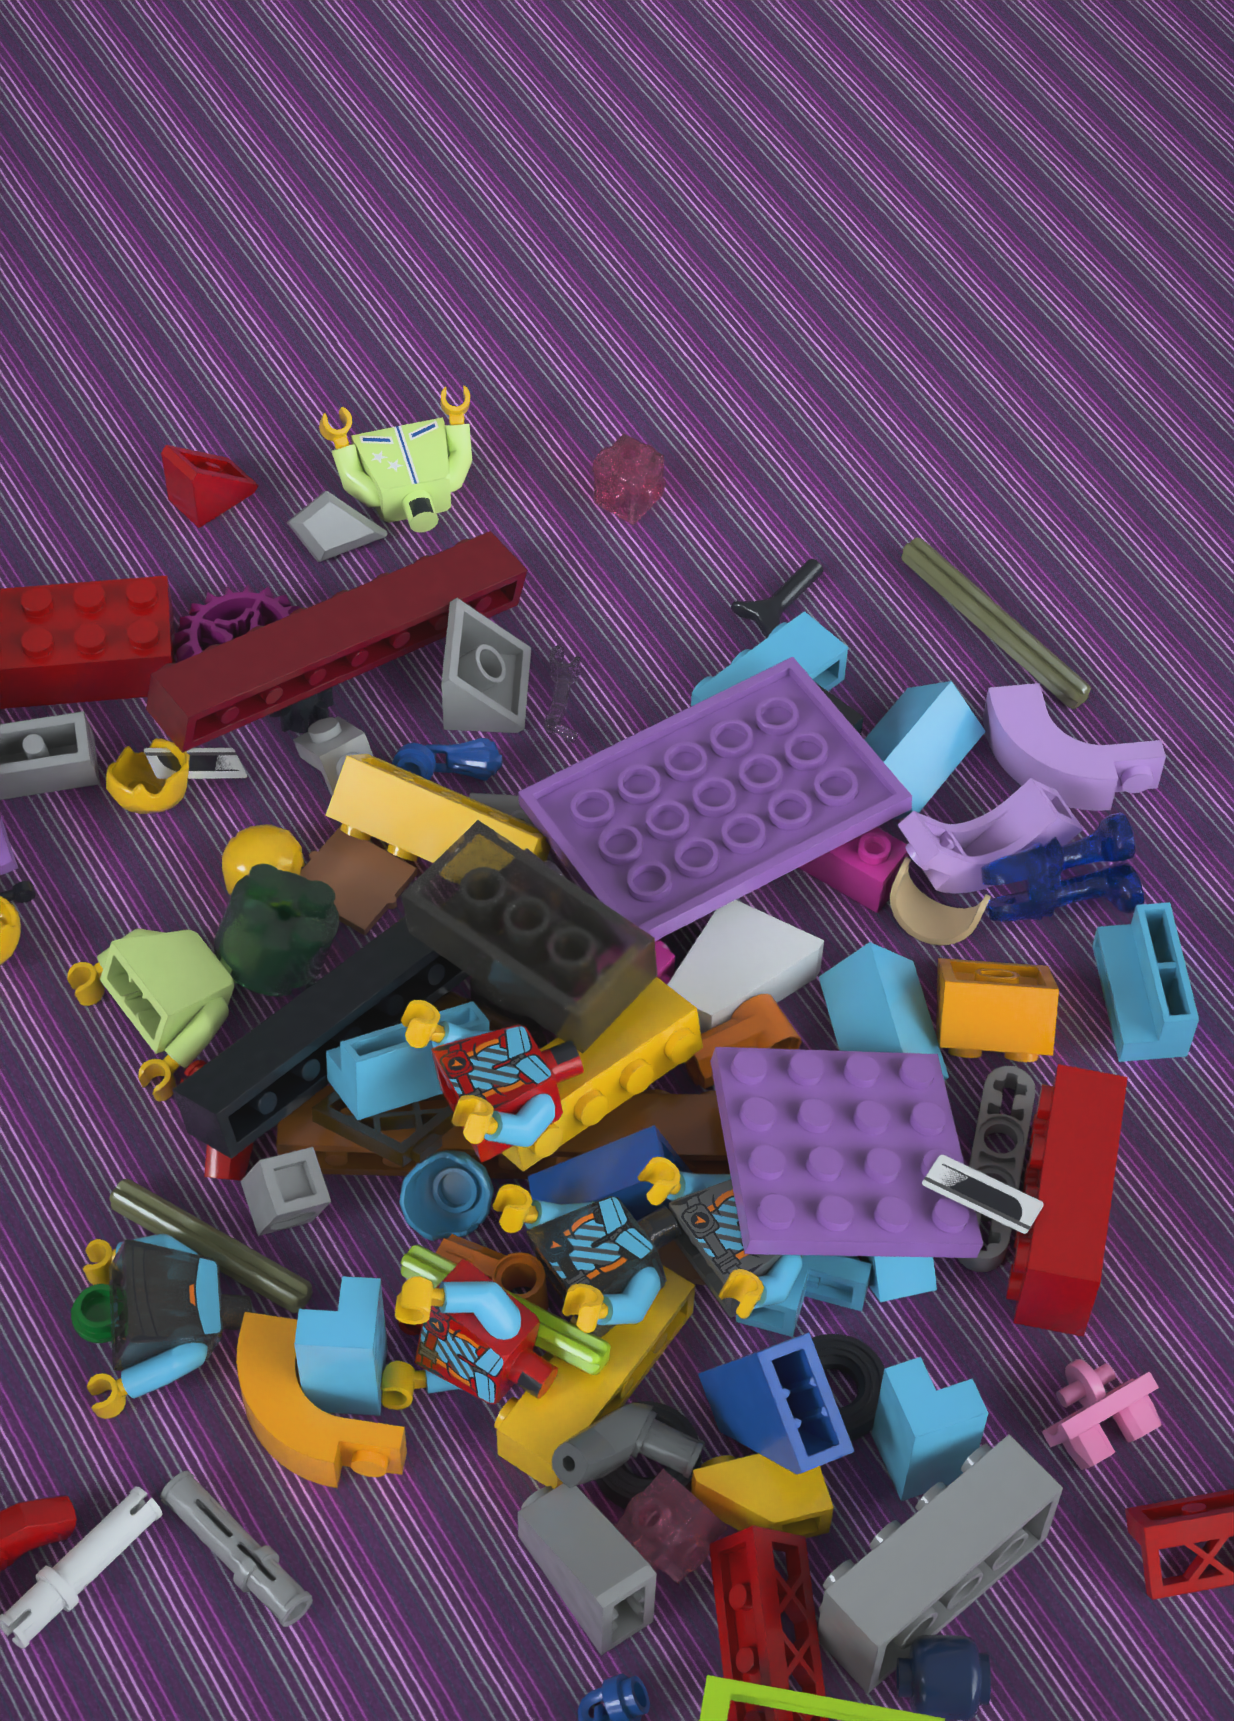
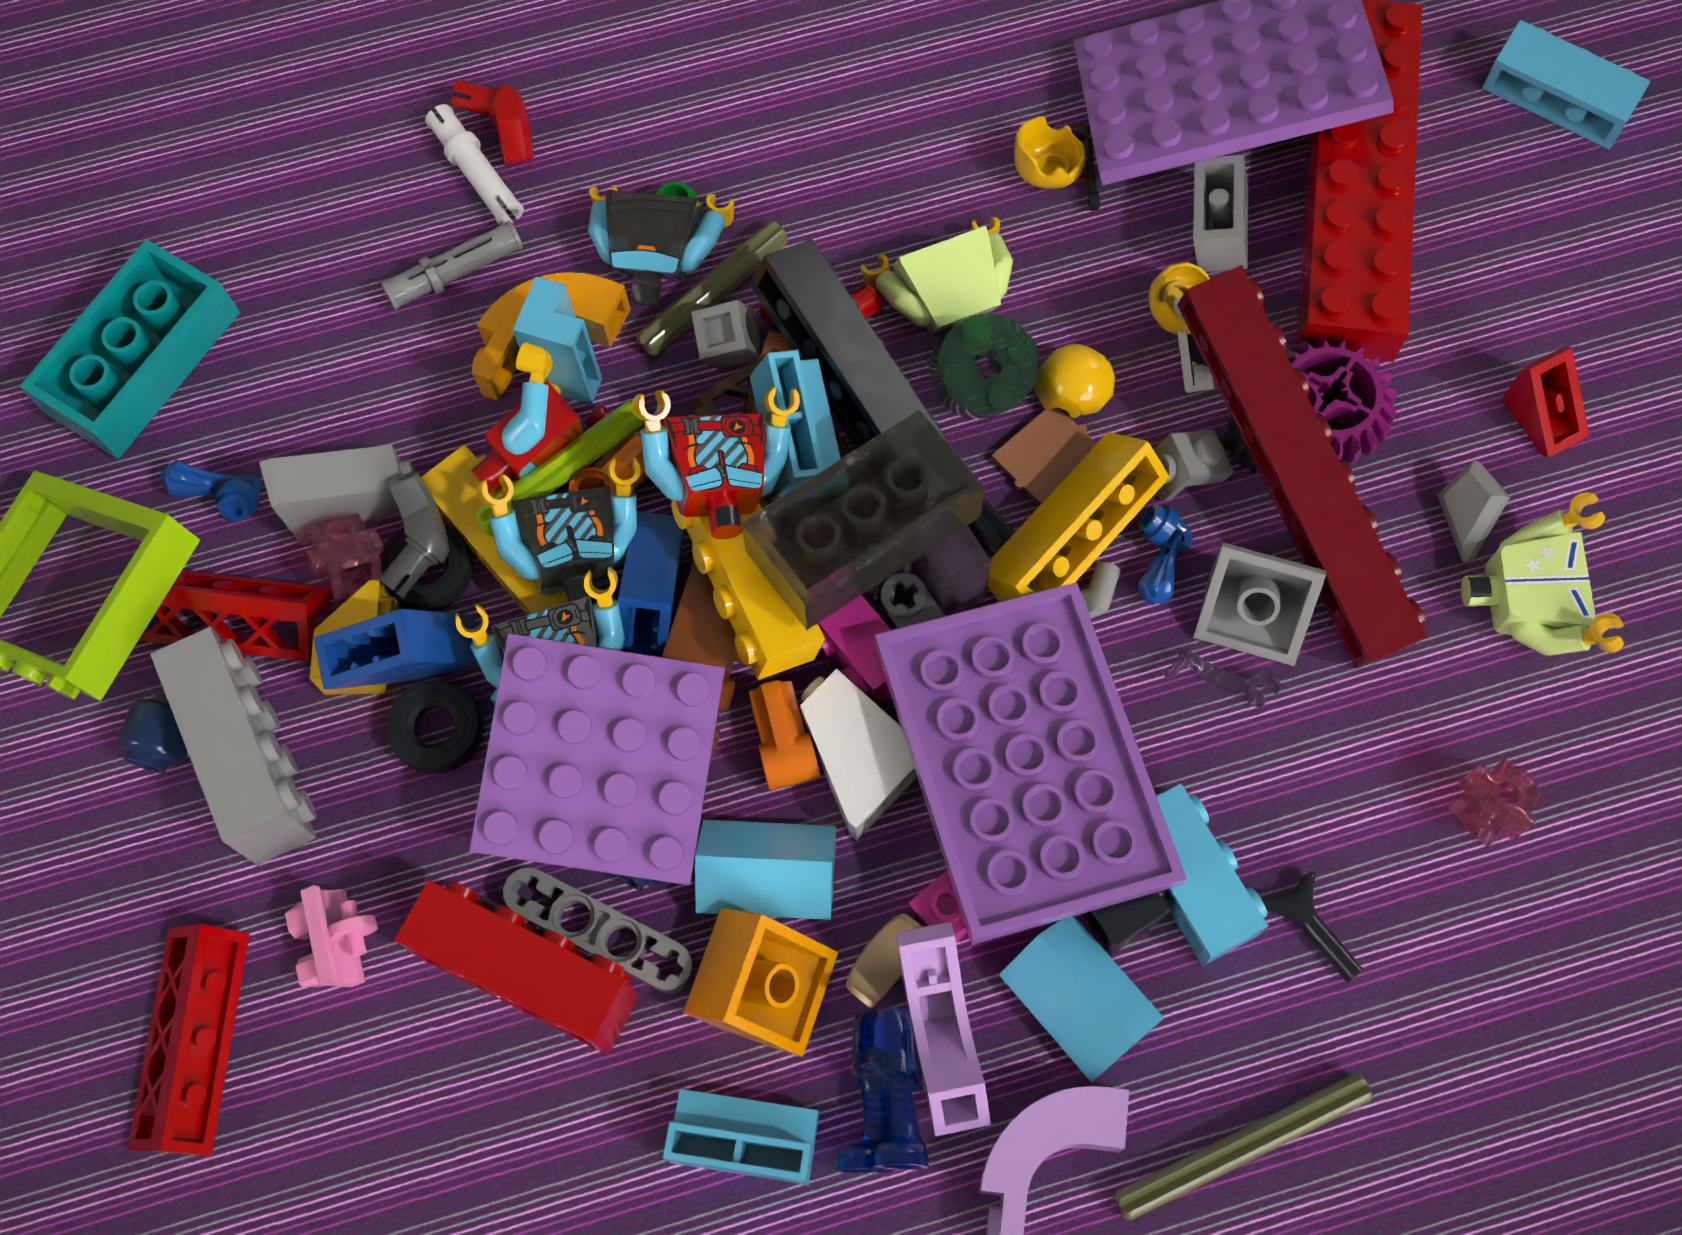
camera: 110 degrees right, 15 degrees up
medium azure piece [871,1357,988,1501] -> none
sticker [922,1155,1044,1234] -> none

